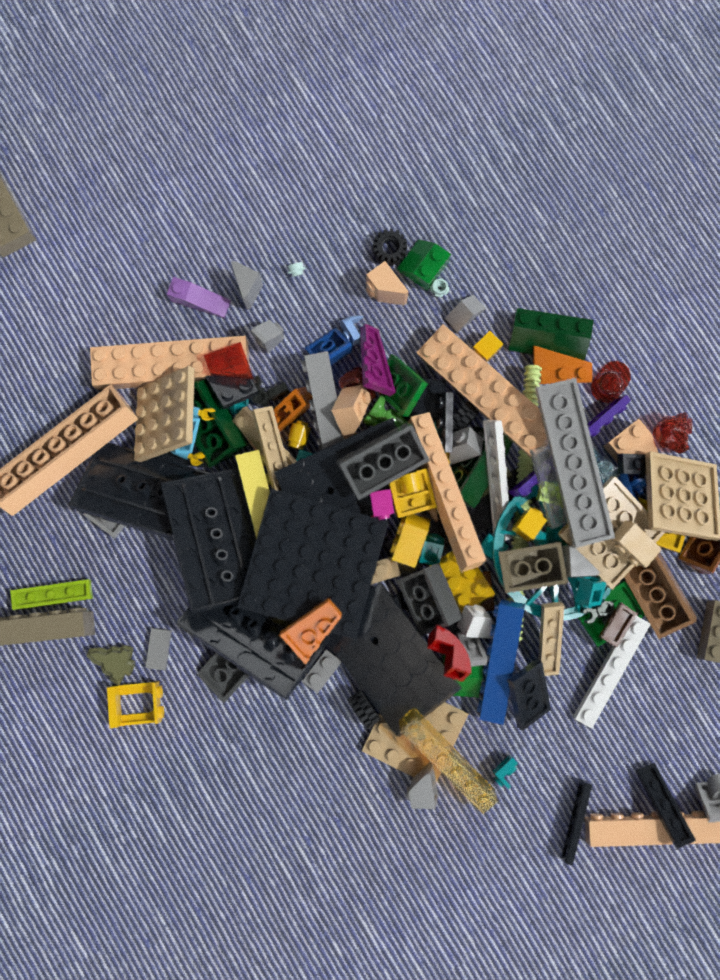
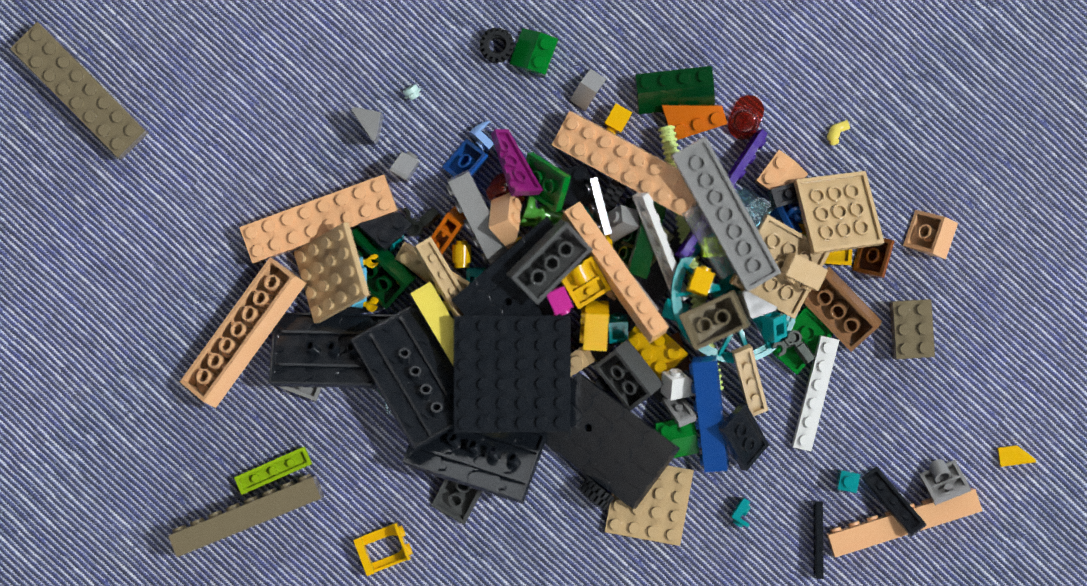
camera: 15 degrees left, 5 degrees up
olive rock [86,645,136,685] -> none
light grey tile [145,628,172,670] -> none
medium lavender slope [167,277,231,319] -> none
clear red wing [204,342,254,380] -> none
orange wing [280,598,342,665] -> none
light grey plate [302,649,342,694] -> none
light nougat slope [365,261,409,305] -> none
clear yellow brick [399,708,498,814] -> none
light grey slope [406,762,438,809] -> none
red brick [427,625,471,682] -> none
light aqua plate [430,279,449,297] -> none
tile [598,602,638,648] -> none
clear red helmet [653,412,692,454] -> none
none -> light yellow arm [827,120,850,145]
none -> teal brick [835,470,861,493]

